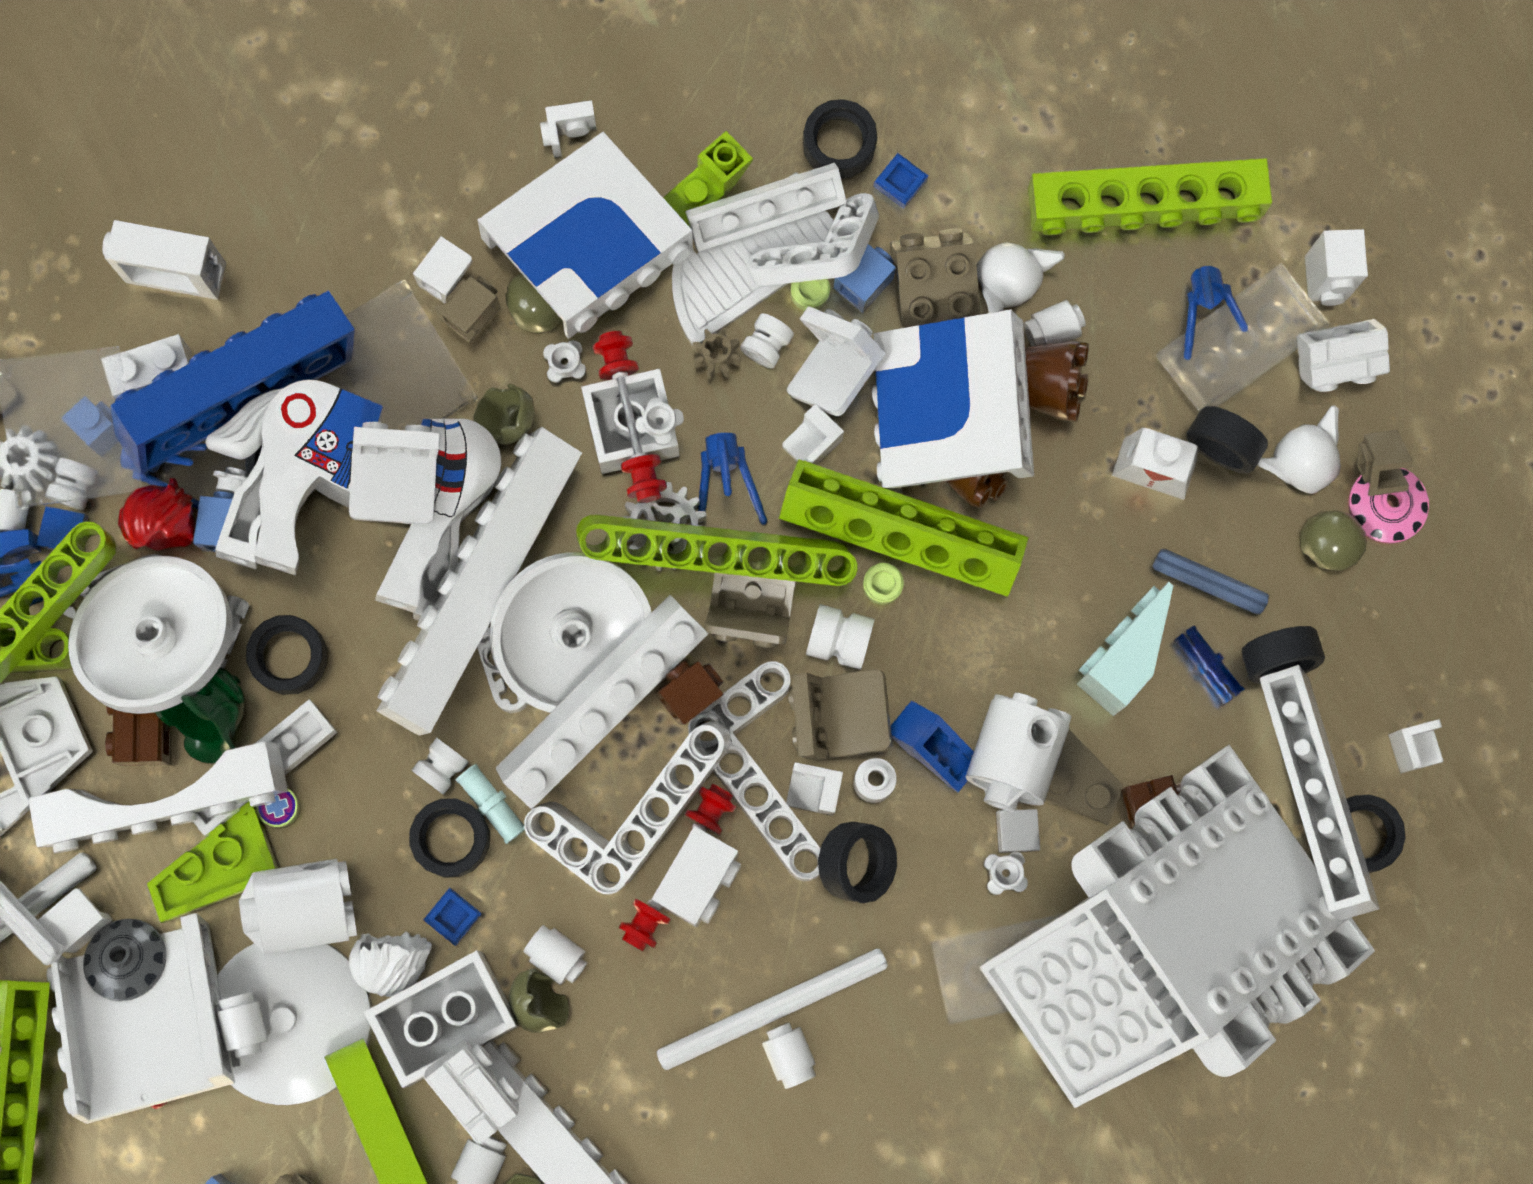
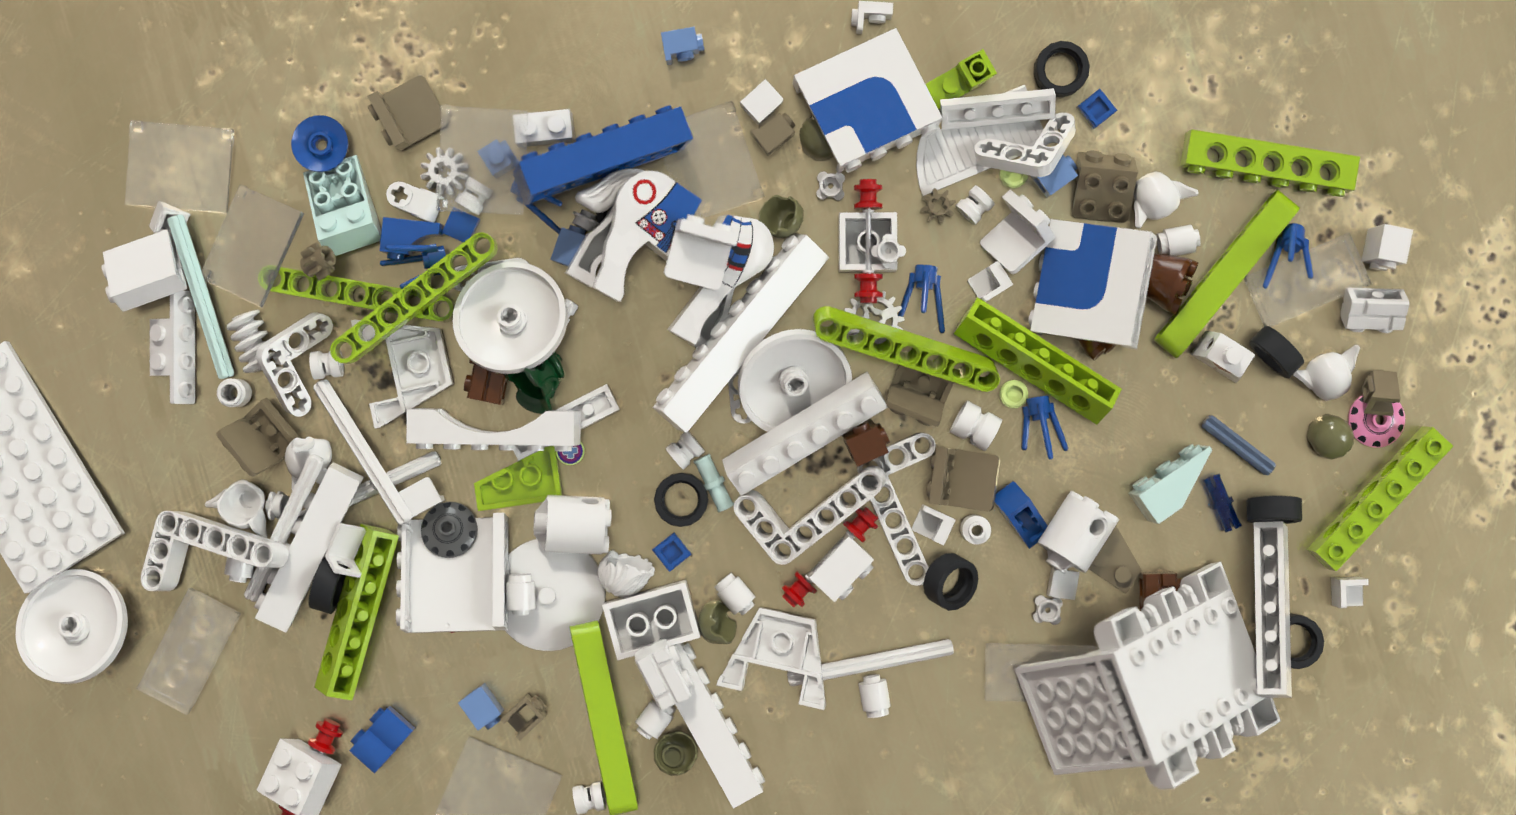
camera: 20 degrees right, 10 degrees up
white window [102,220,226,300] -> none
red hair [118,478,196,551] -> none
black tyre [246,615,328,695] -> none
none -> medium blue brick [661,26,705,65]
none -> white wing [717,607,826,710]
none -> blue plant [1022,396,1068,460]
none -> lime beam [1154,189,1300,358]
none -> lime brick [1307,426,1454,572]

